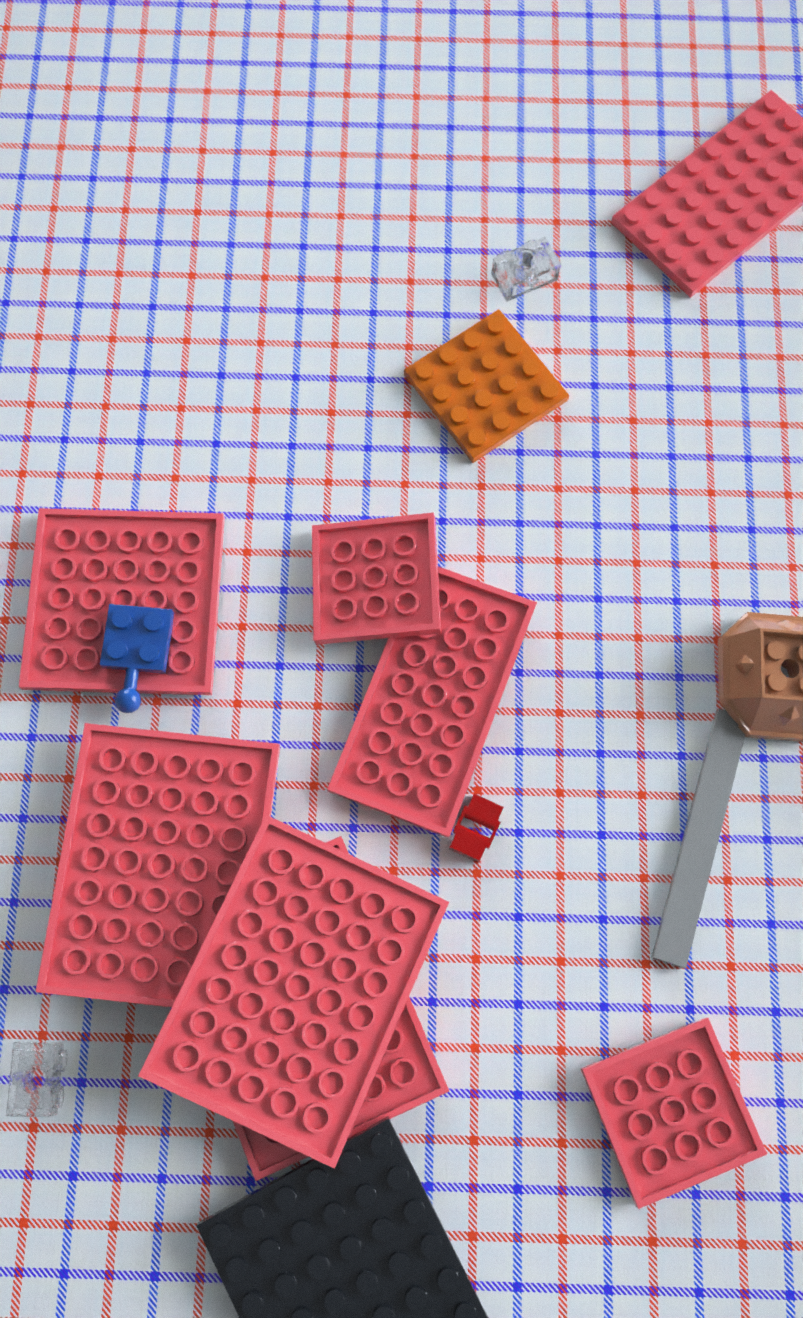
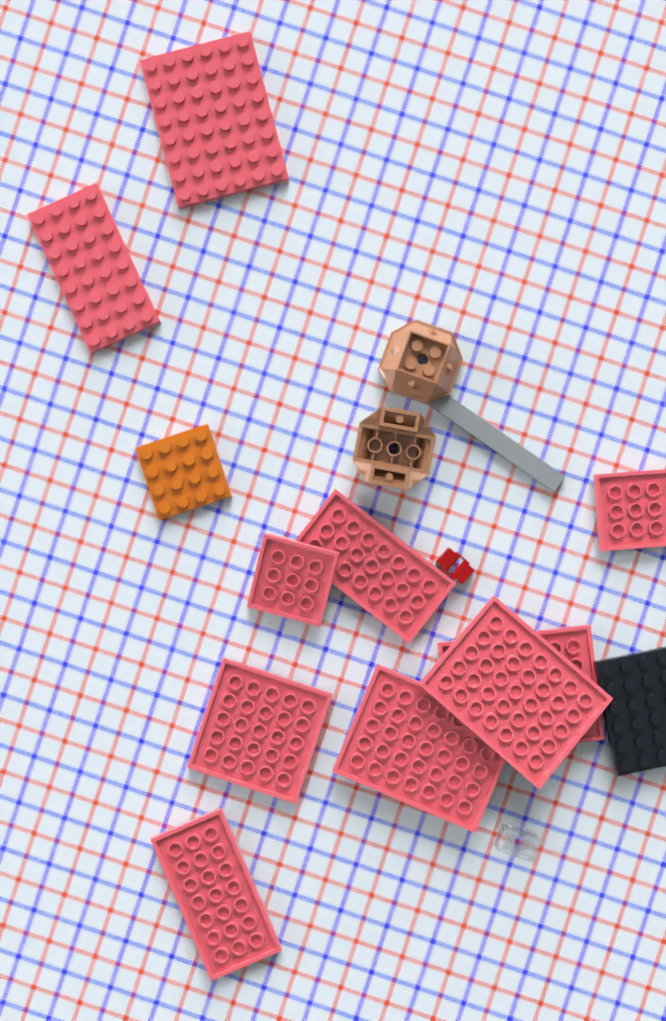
camera: 70 degrees left, 15 degrees up
blue plate [100,604,174,713] -> none
clear brick [491,236,561,302] -> none
none -> nougat piece [353,406,436,490]

